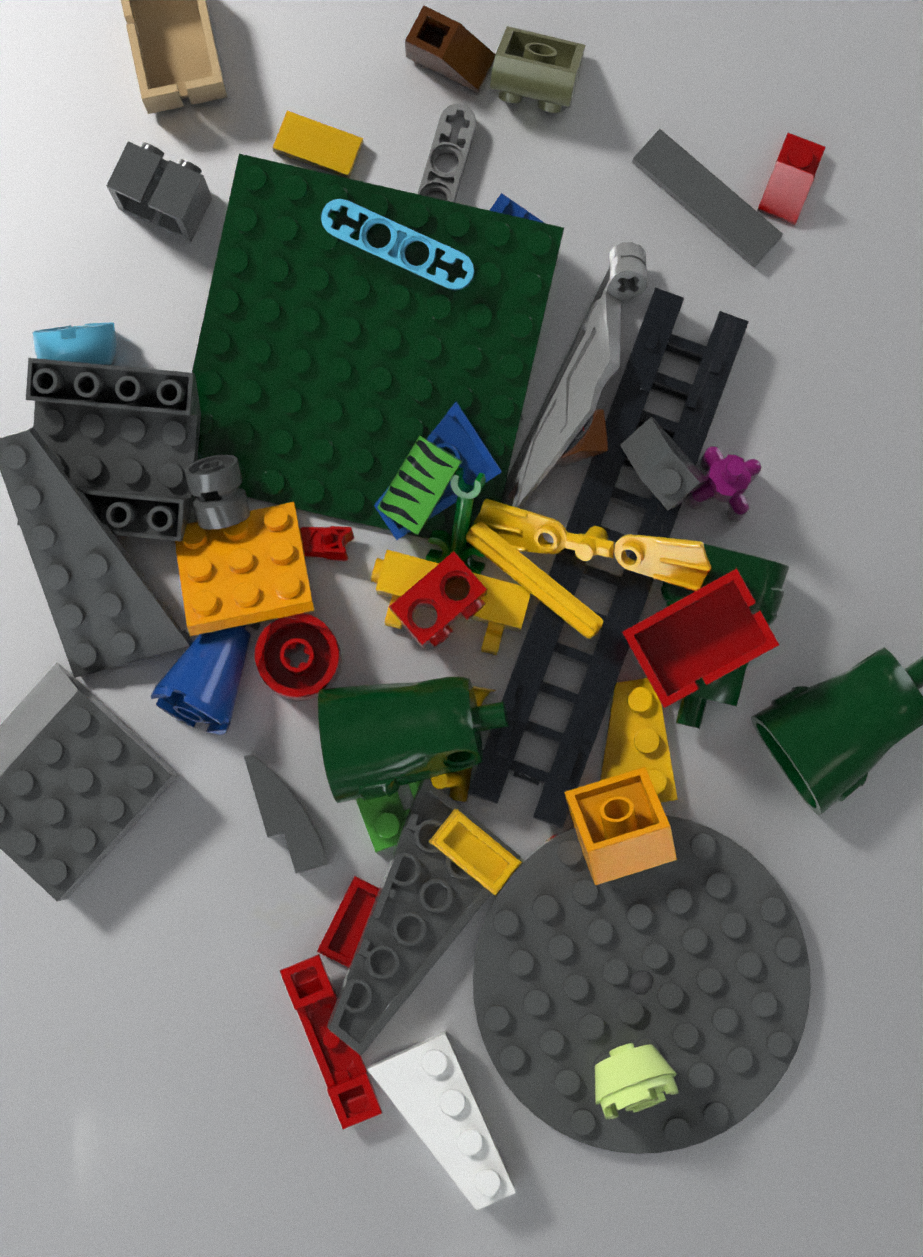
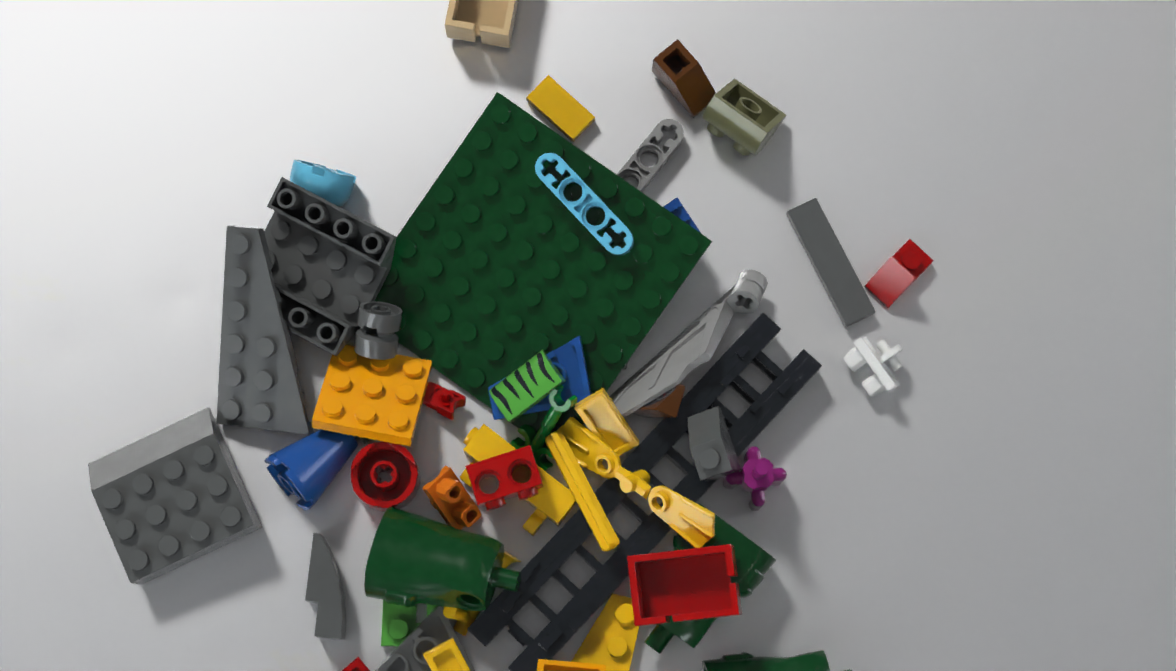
camera: 20 degrees right, 5 degrees down
dark grey piece [106,141,212,241] -> none
none -> orange hips [422,466,482,530]
none -> yellow tile [574,388,639,456]
none -> white hips [844,337,903,397]

